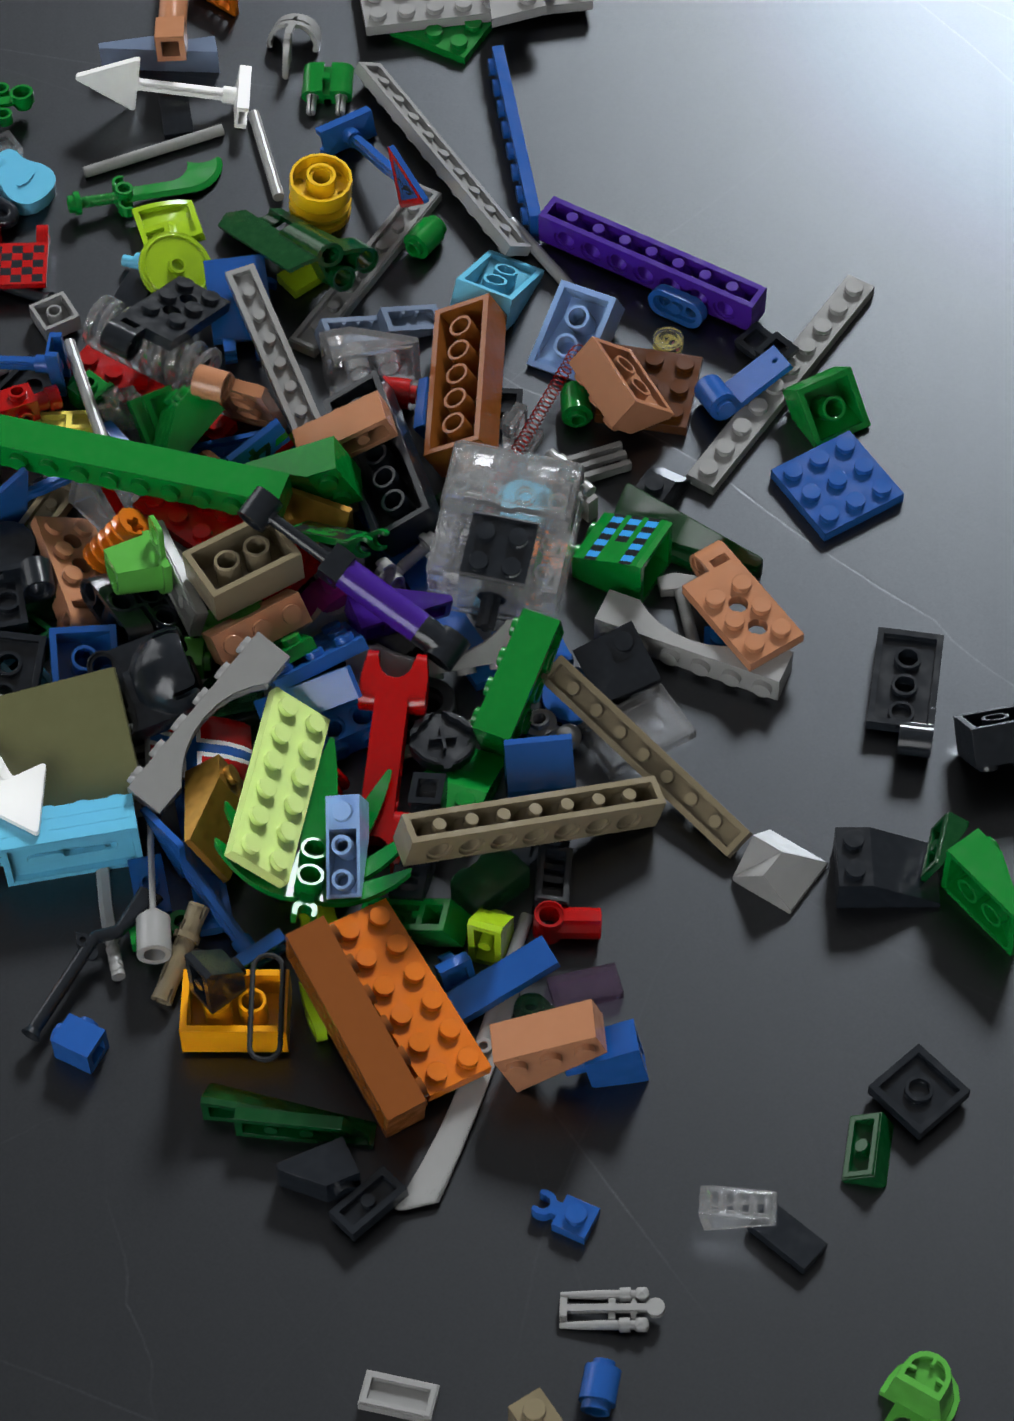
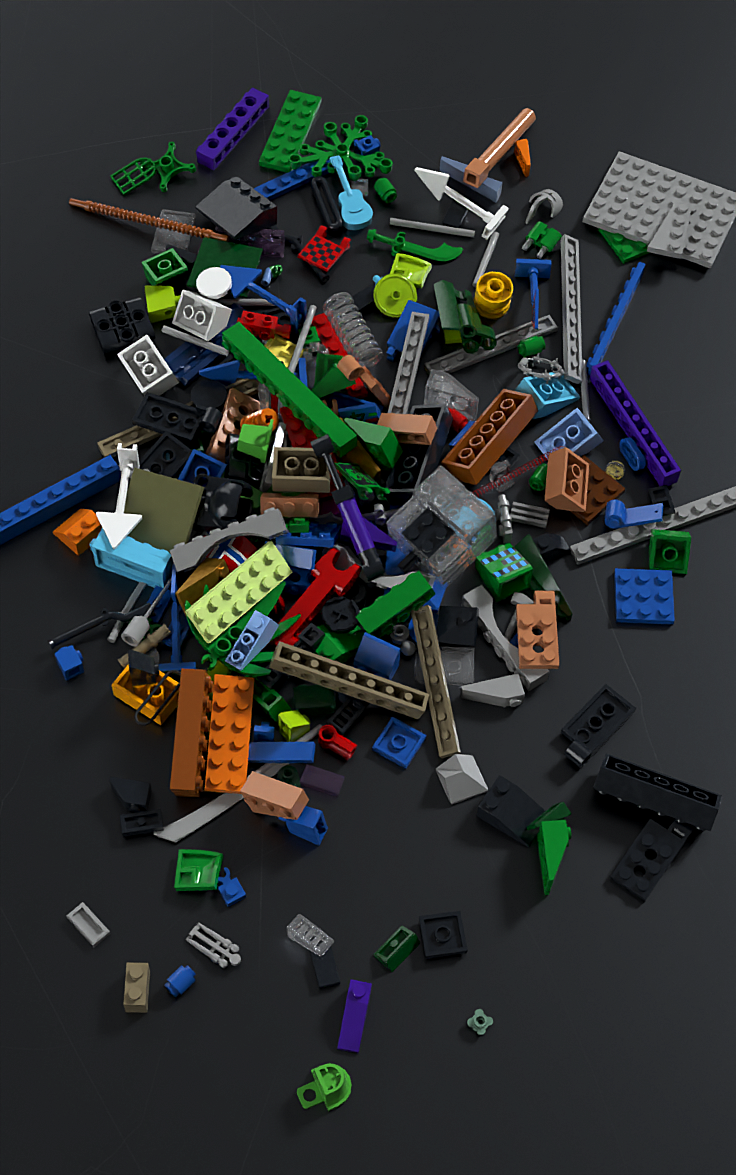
camera: 30 degrees right, 5 degrees up
light grey piece [29,291,82,342] -> none
black hinge [100,276,231,361] -> none
dark green wedge [200,1083,377,1149] -> none
sand blue slope [314,304,438,358] -> none
none -> green plate [174,849,224,891]
none -> dark purple slope [337,979,372,1053]
none -> blue tile [372,716,427,769]
none -> green brick [374,178,397,203]
none -> light grey slope [460,674,525,707]
none -> light grey piece [518,353,568,383]

